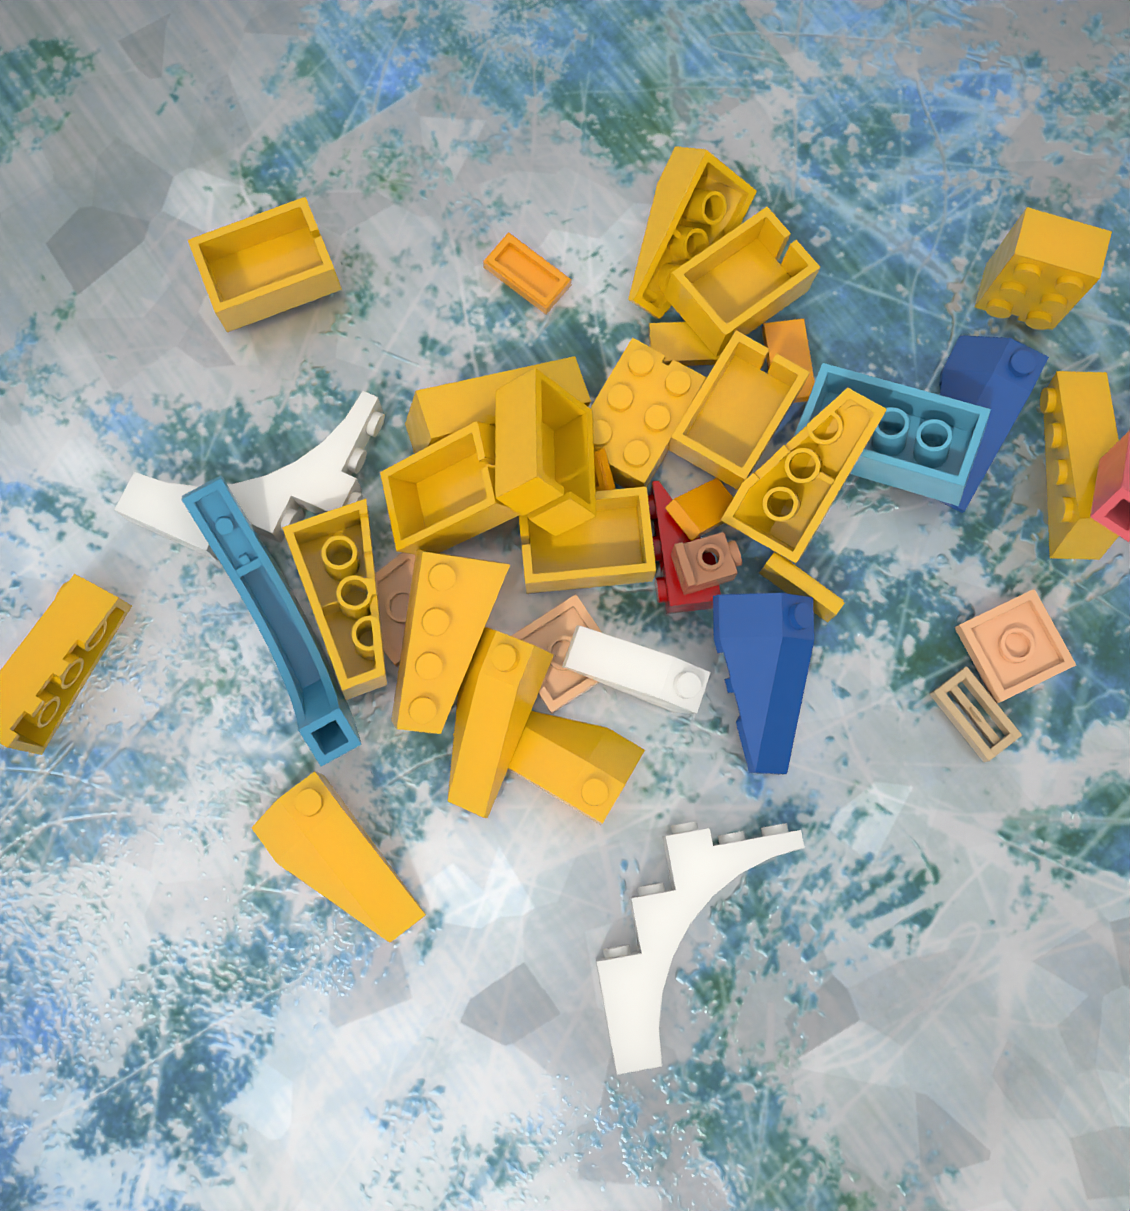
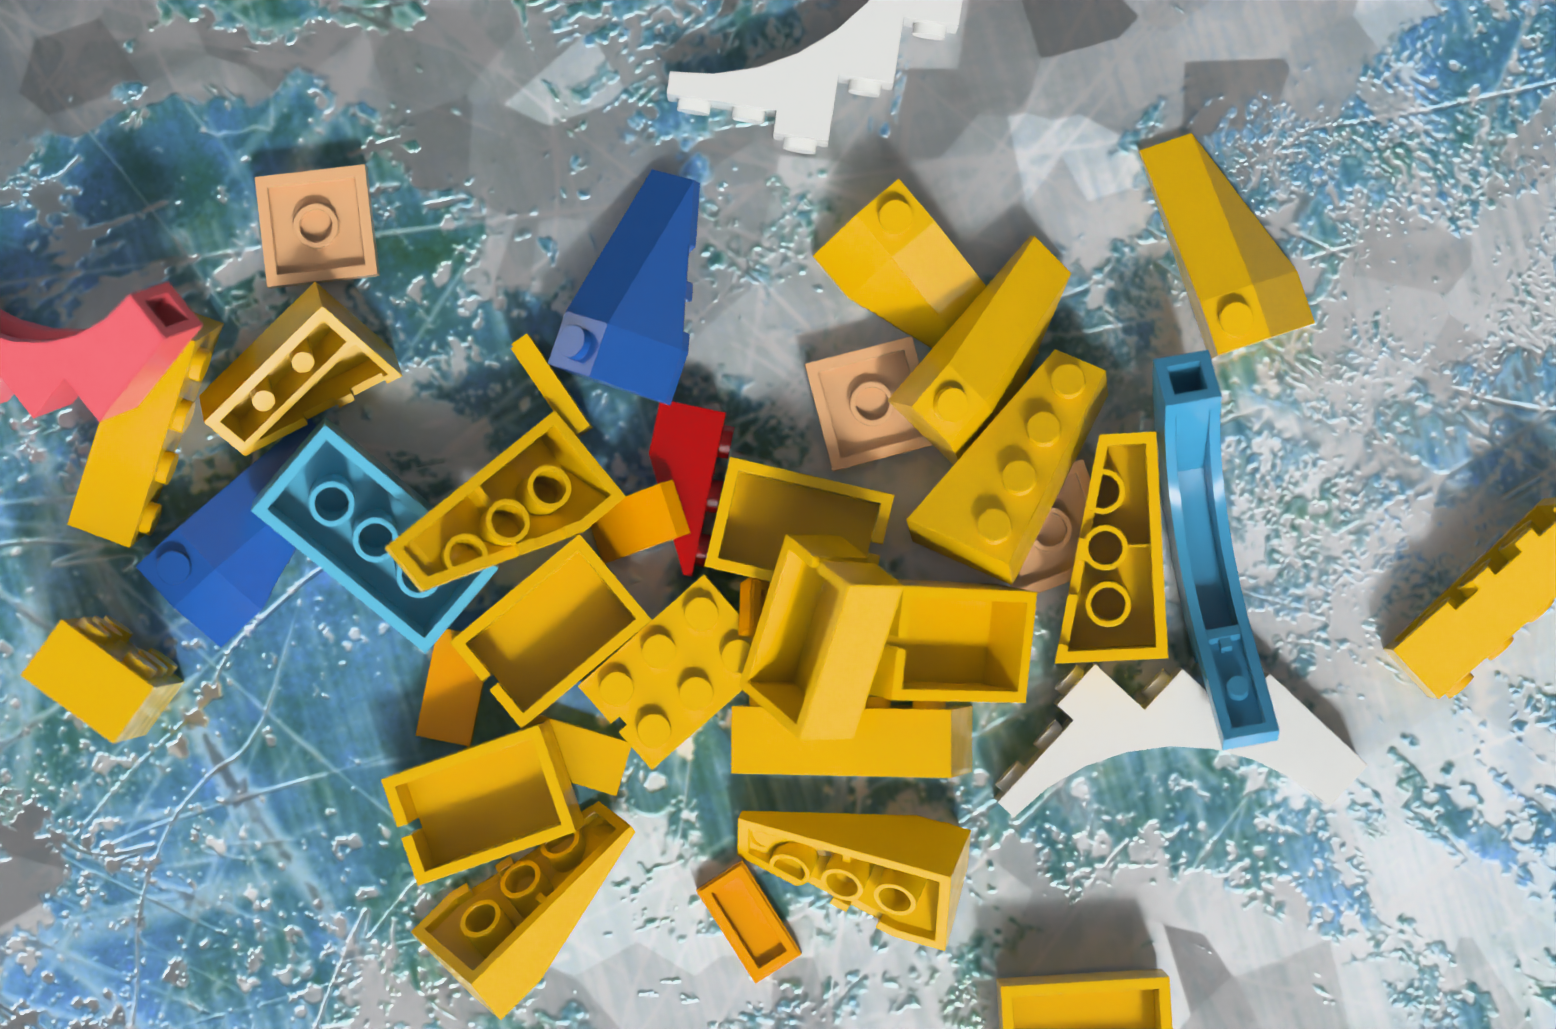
camera: 160 degrees left, 10 degrees up
white slope [562,625,711,714] -> none
nougat brick [671,532,742,595] -> none
tan tile [930,667,1022,762] -> none
none -> yellow wedge [199,281,403,456]
none -> yellow wedge [737,810,971,951]

